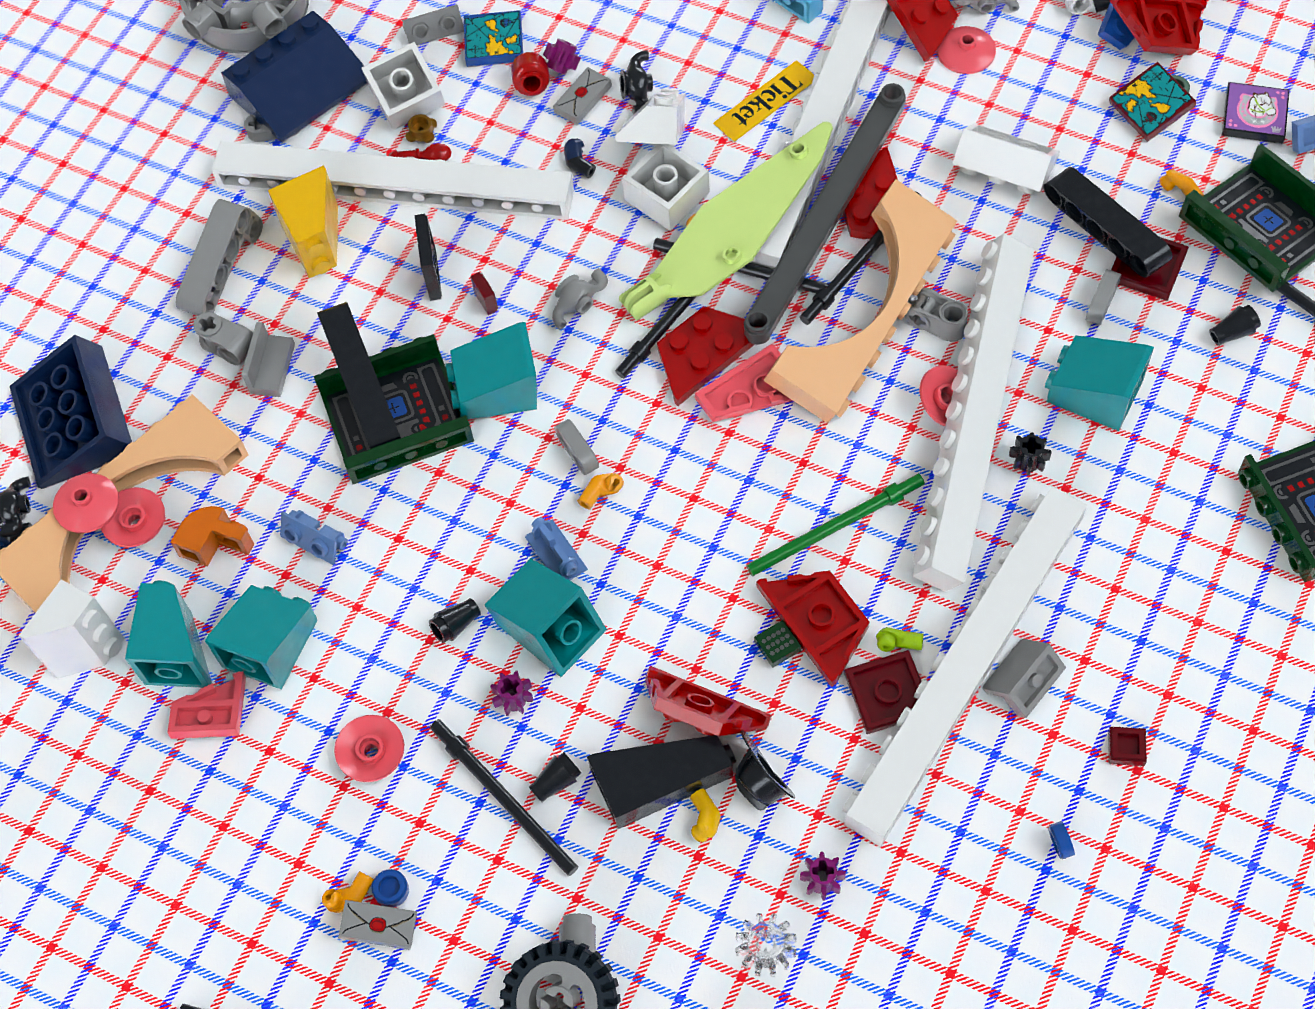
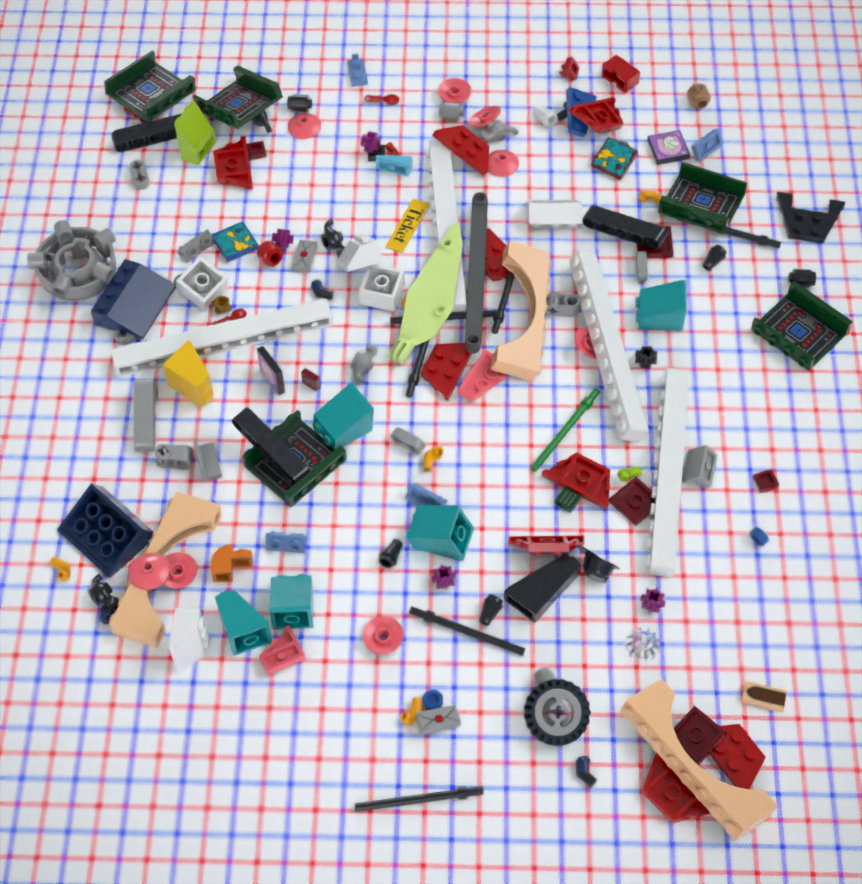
camera: 30 degrees left, 5 degrees down
yellow arm [690,788,721,842] -> none

